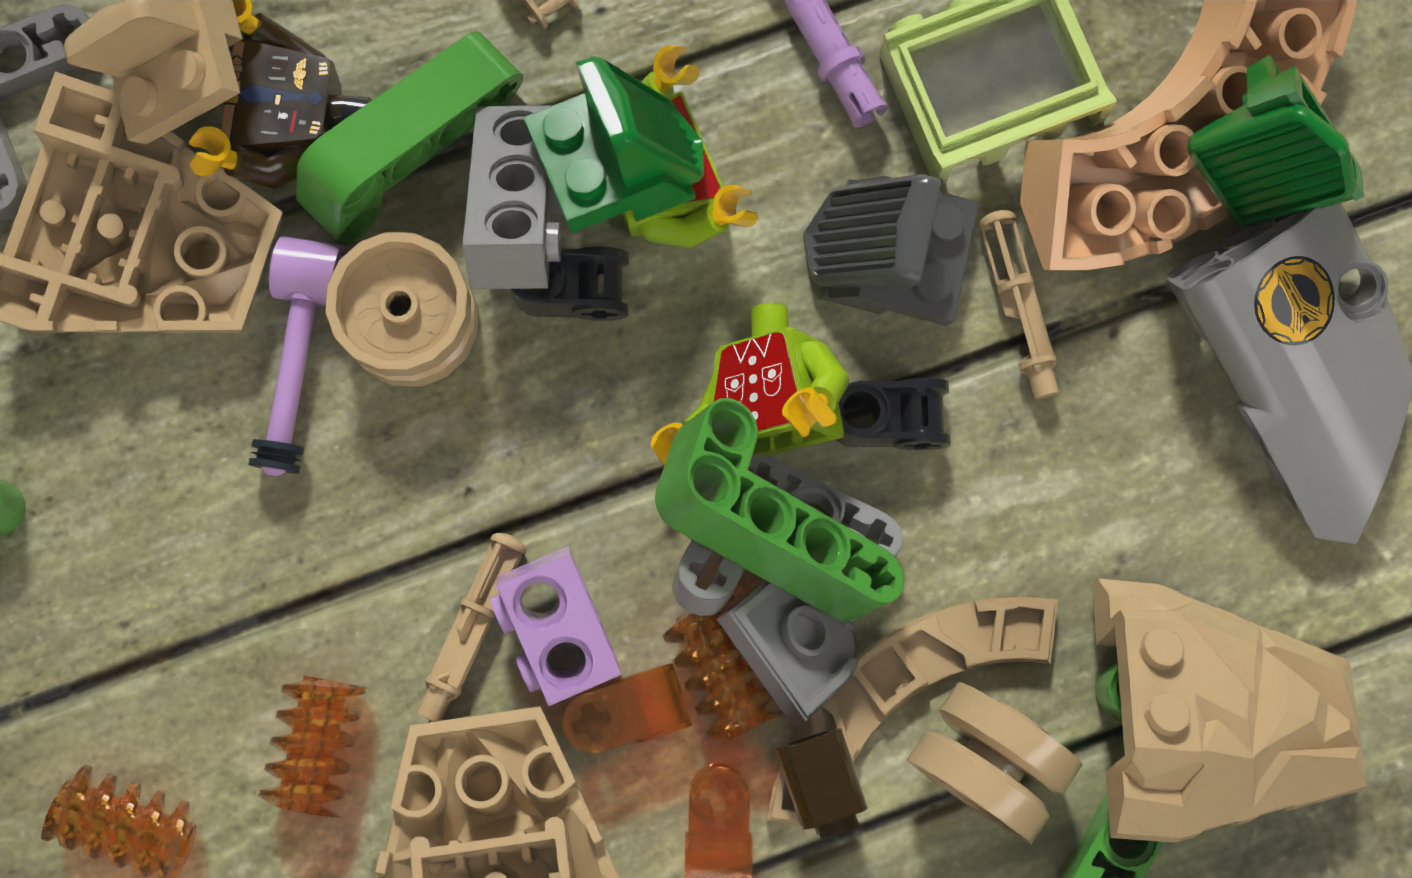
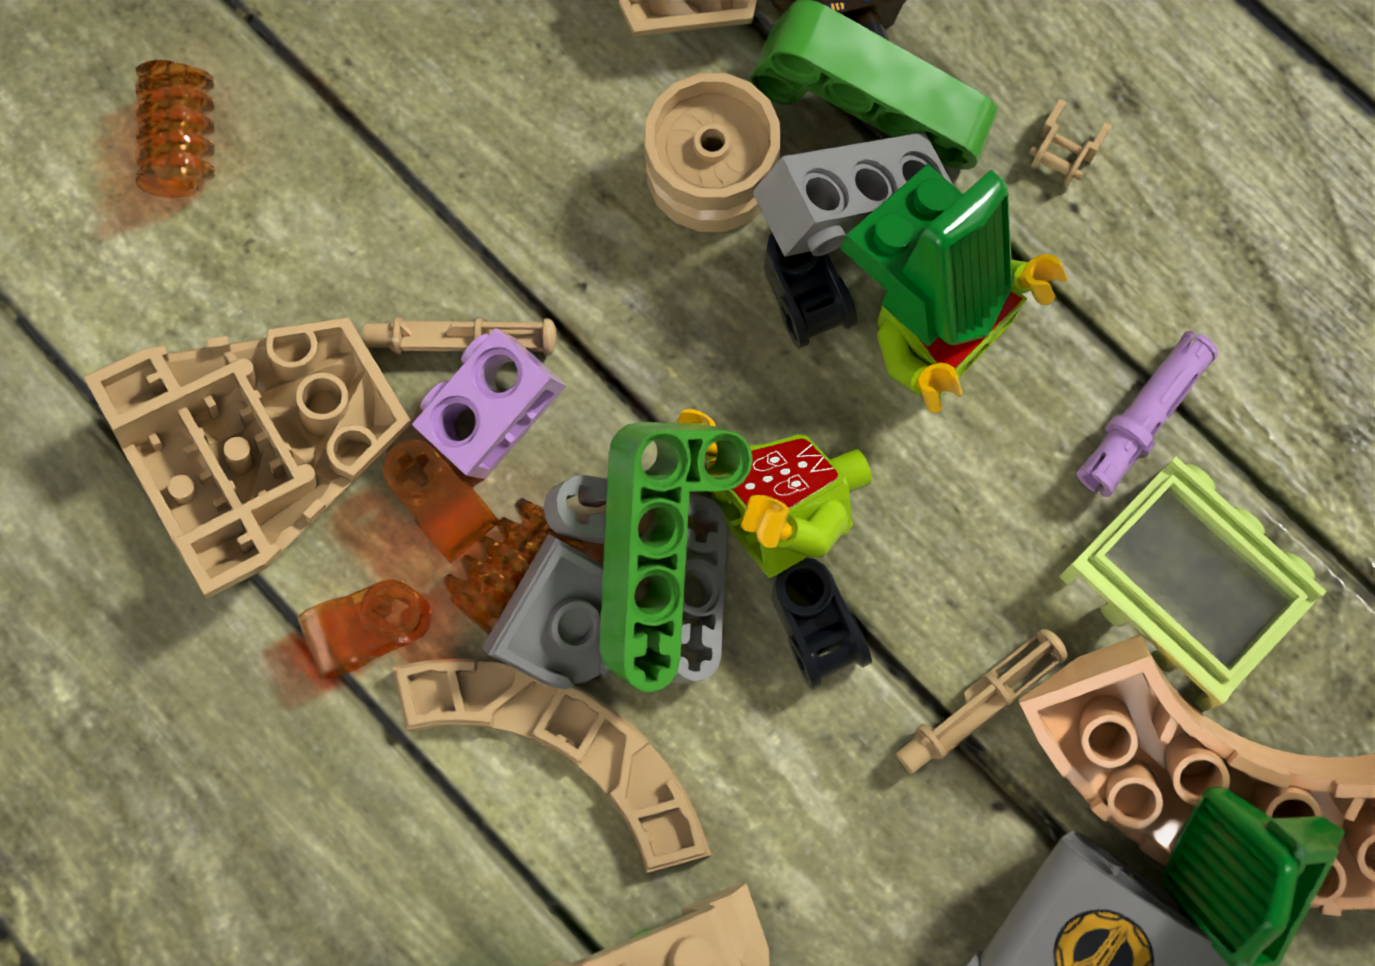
camera: 65 degrees right, 5 degrees down
lavender piece [248,236,348,476] -> none
clear orange piece [258,675,367,818] -> none
dark brown brick [775,728,868,839] -> none
dark grey piece [803,174,979,326] -> none
tan wheel [906,682,1083,844] -> none

